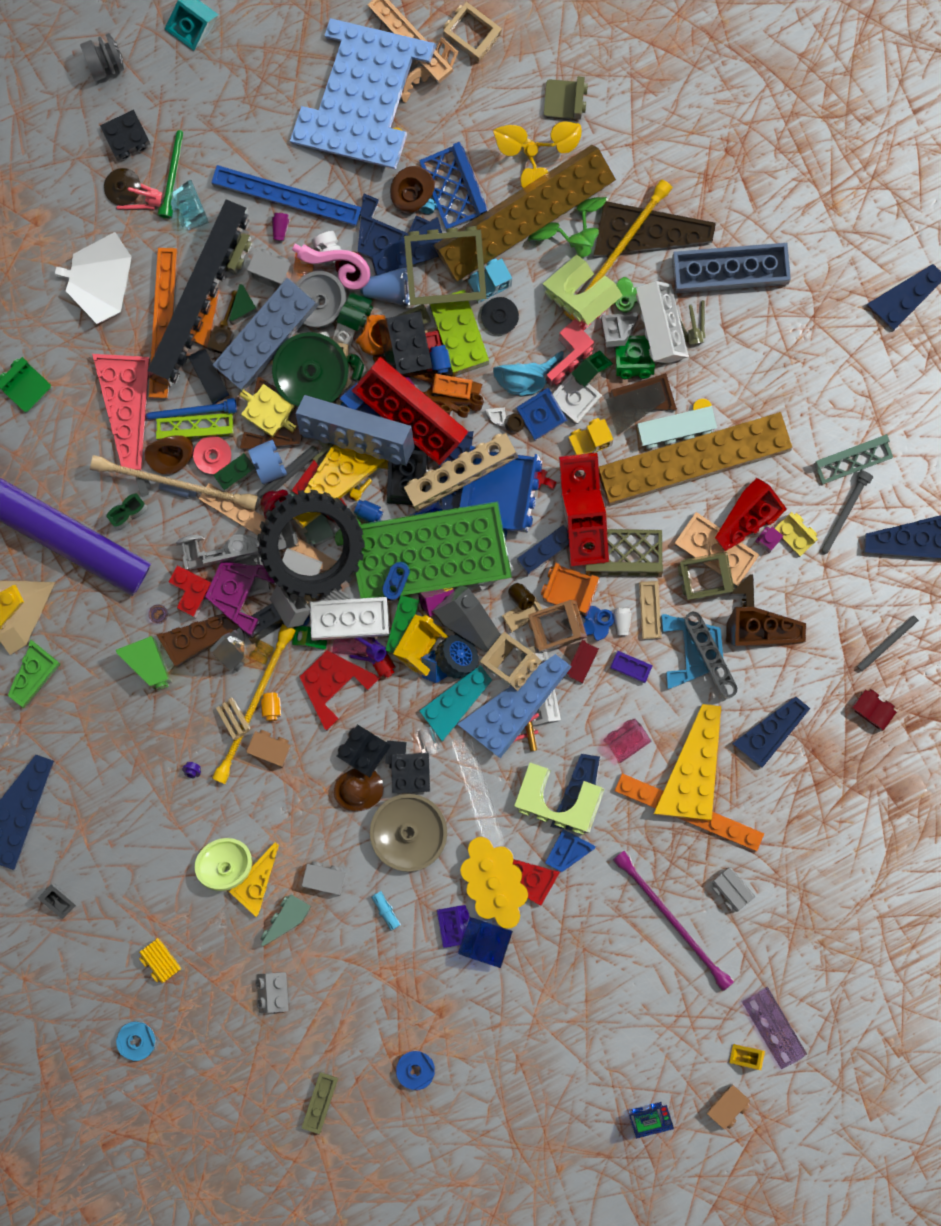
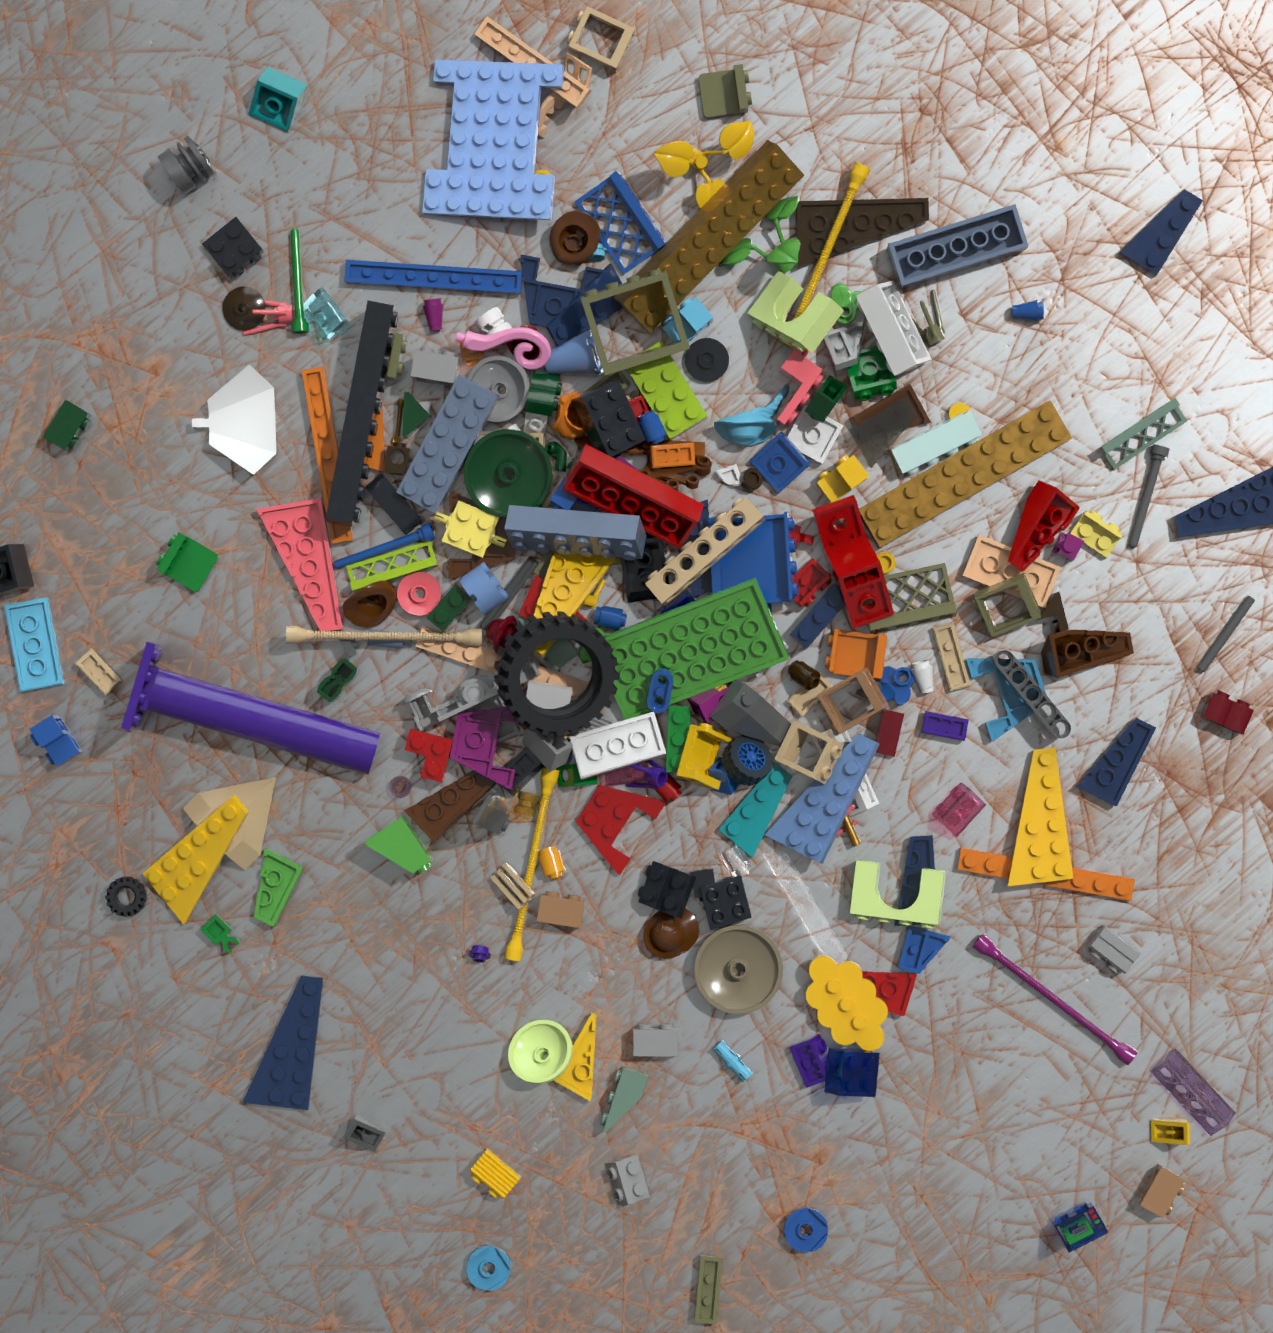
camera: 10 degrees left, 5 degrees up
none -> red bracket [794,558,832,608]
none -> yellow tile [877,552,896,574]
none -> blue cone [1012,300,1044,322]

